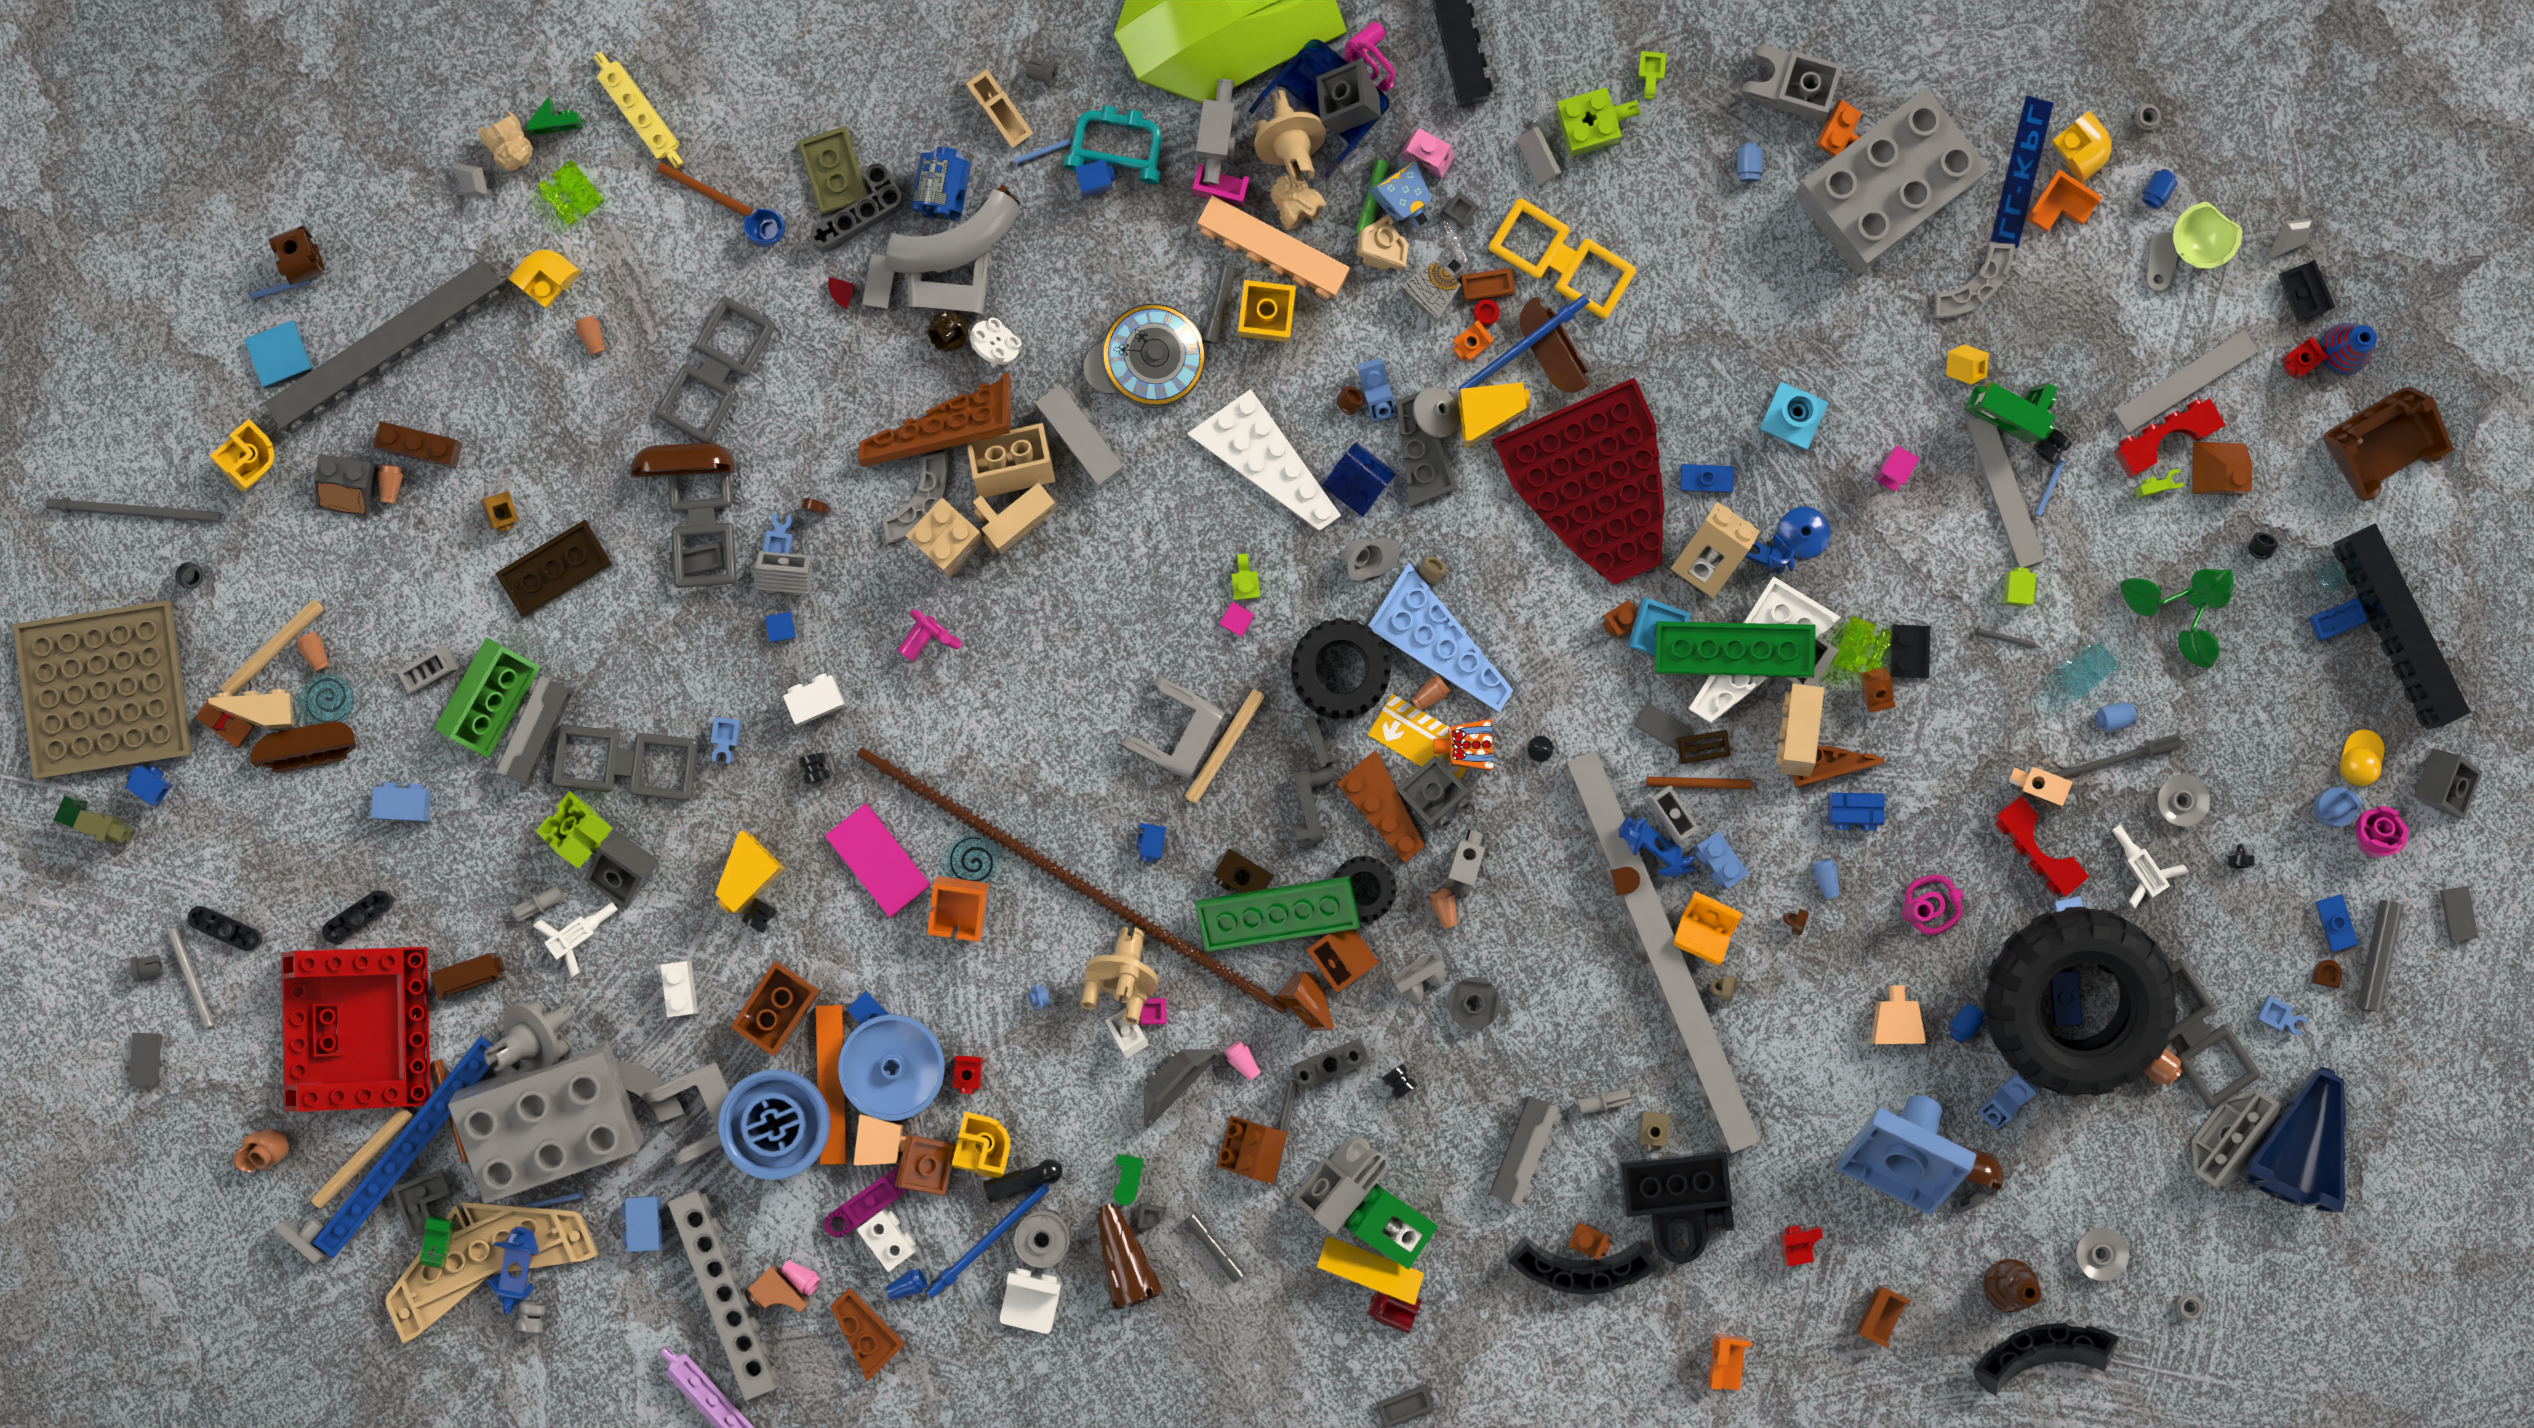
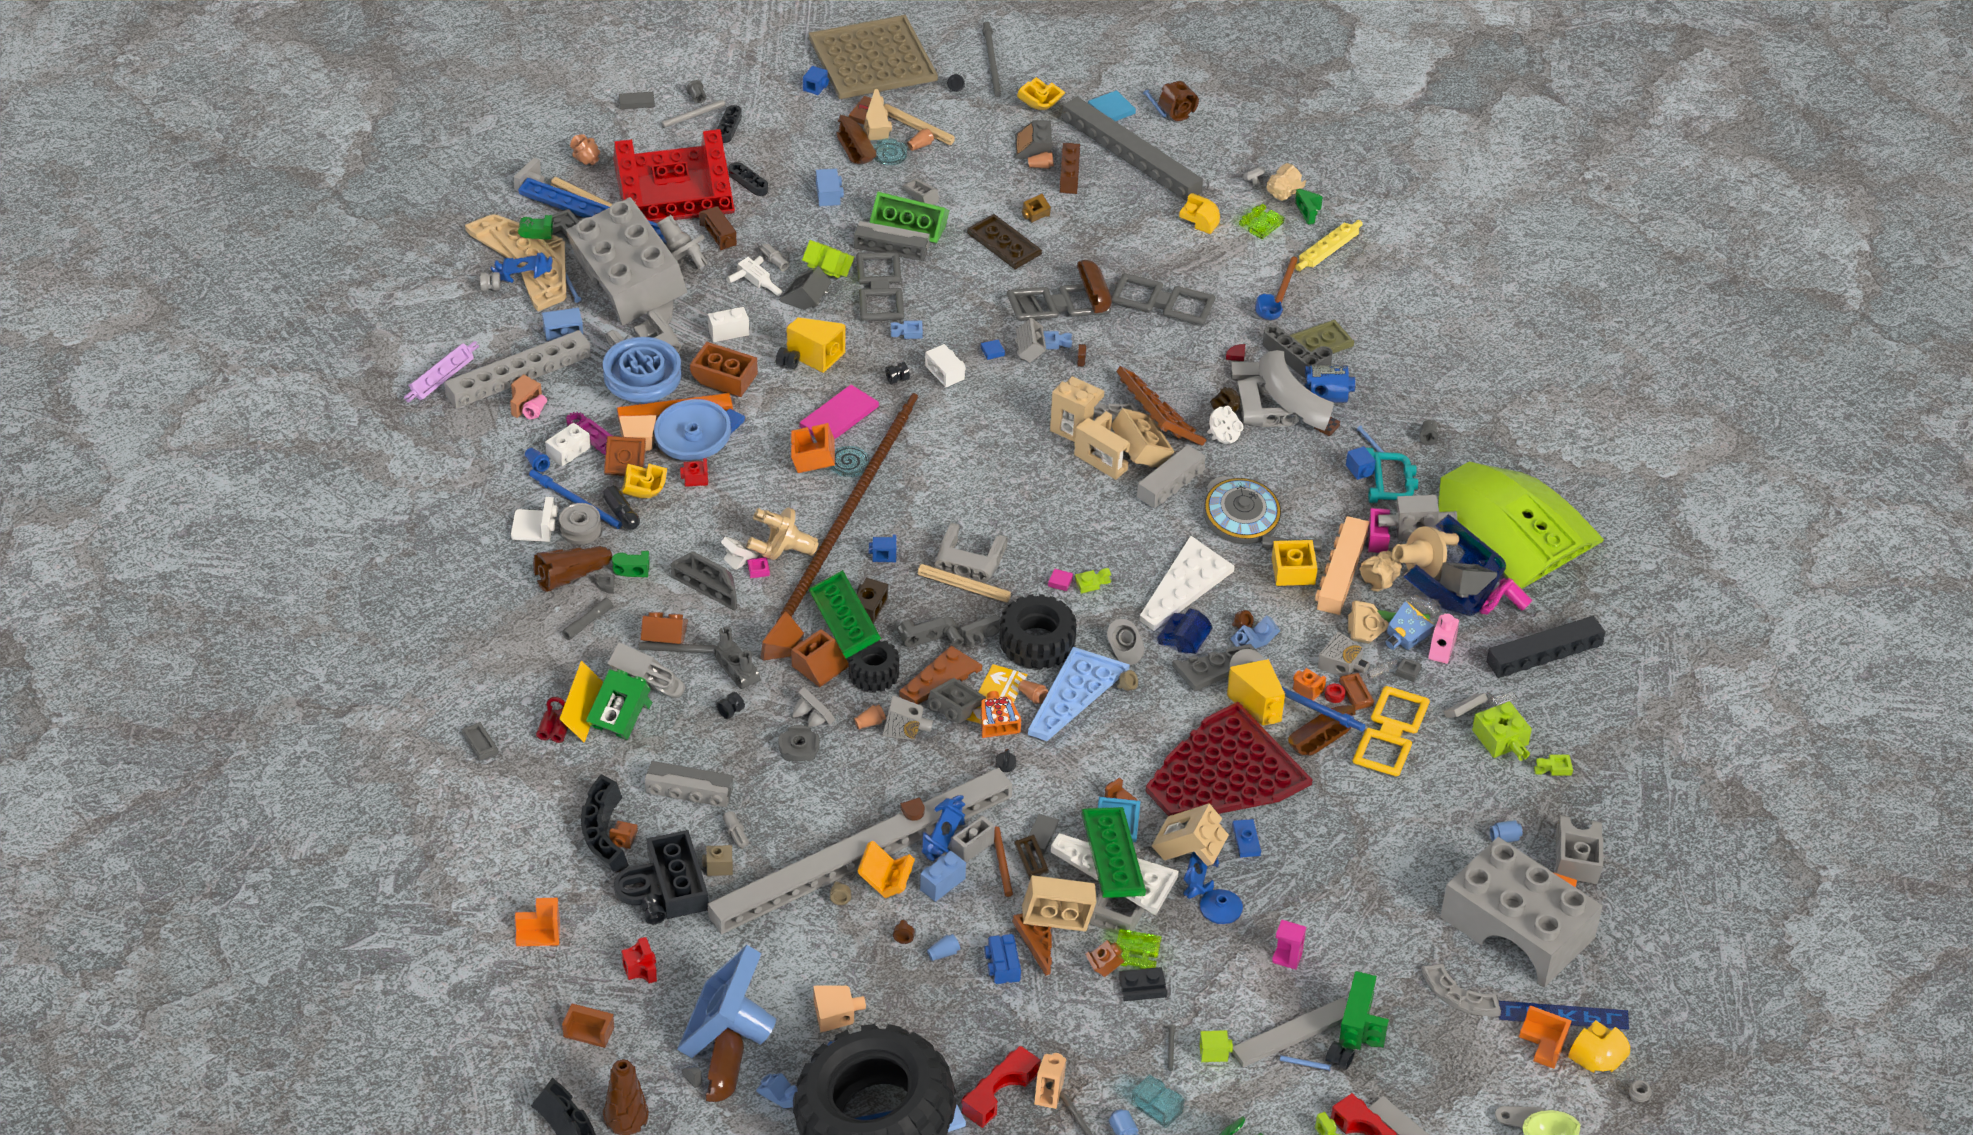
camera: 80 degrees right, 40 degrees down
olive hips [54,796,135,844] -> none
nougat cone [574,315,606,355] -> none
dark orange wing [830,1287,906,1382] -> none
dark pink piece [897,609,962,662] -> none
tan slope [964,68,1033,148] -> none
medium blue plate [1028,984,1049,1011] -> none
bright pink cone [1224,1041,1261,1081] -> none
medium azure plant [1759,382,1828,451] -> none
dark pink piece [1902,874,1963,936] -> none
yellow panel [1946,345,1989,385] -> none
blue brick [2141,169,2178,210] -> none

